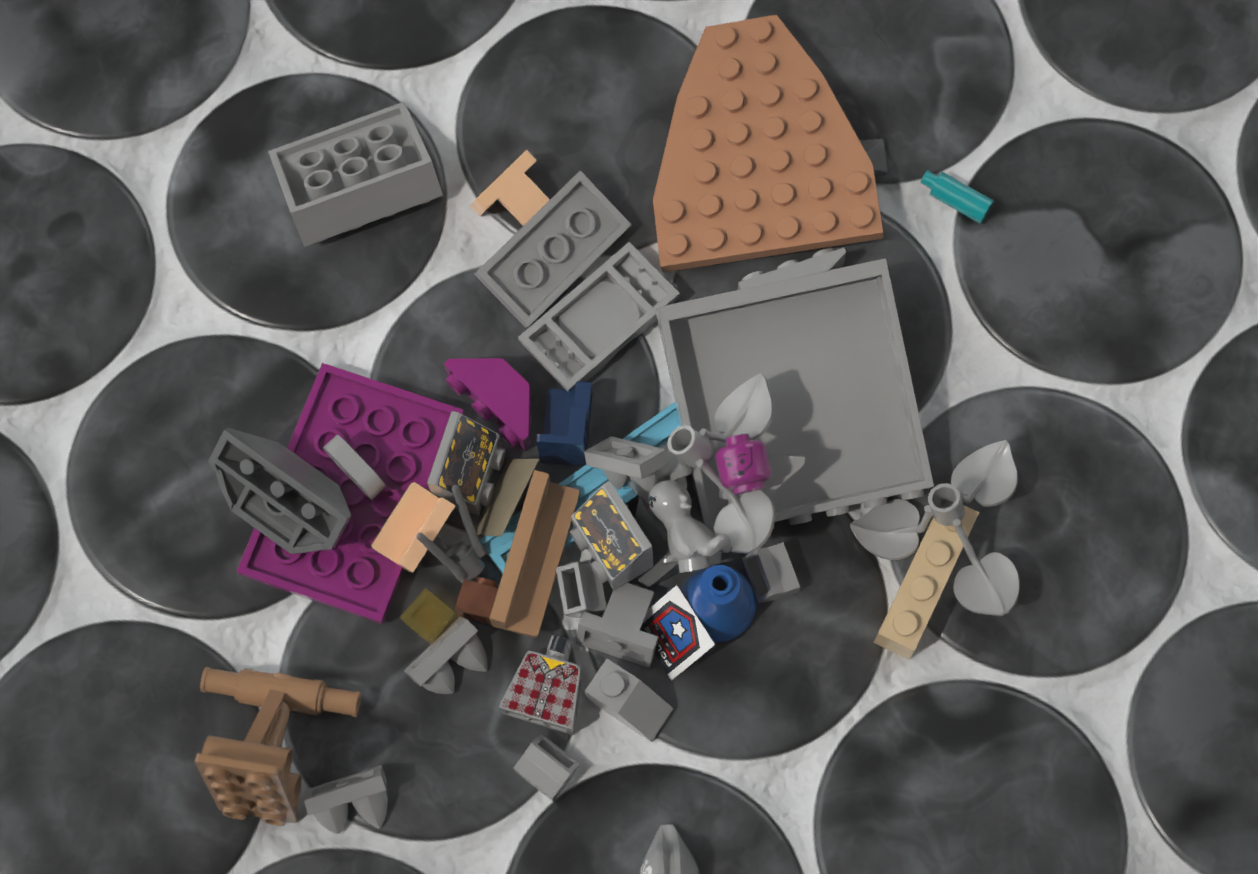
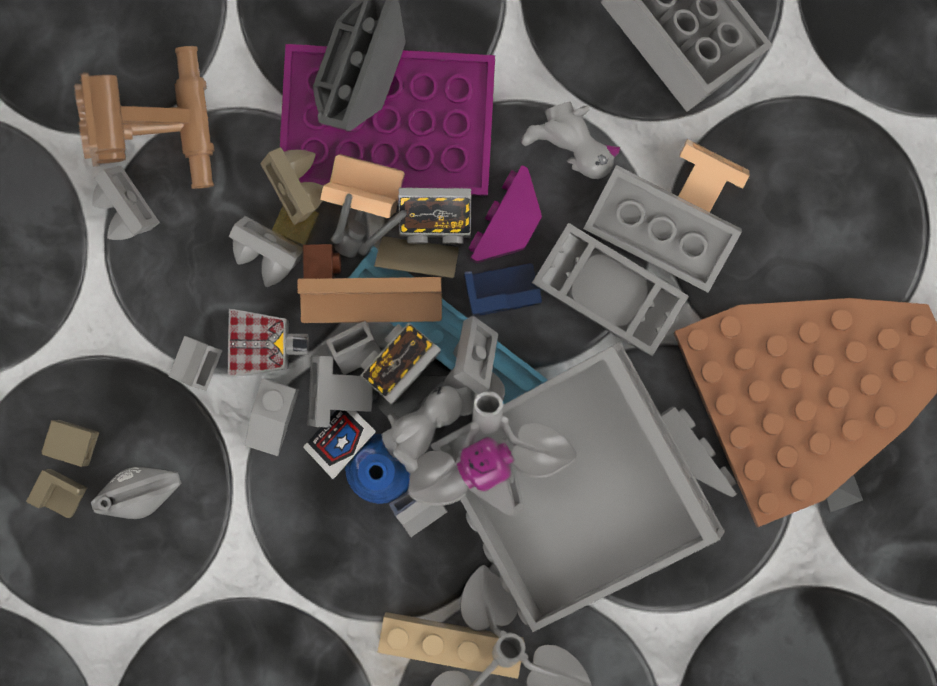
camera: 70 degrees right, 15 degrees up
light grey beam [323,435,386,500] -> none
teal cylinder [920,170,994,224] -> none
none -> dark tan tile [260,147,323,225]
none -> light grey animal [521,101,621,179]

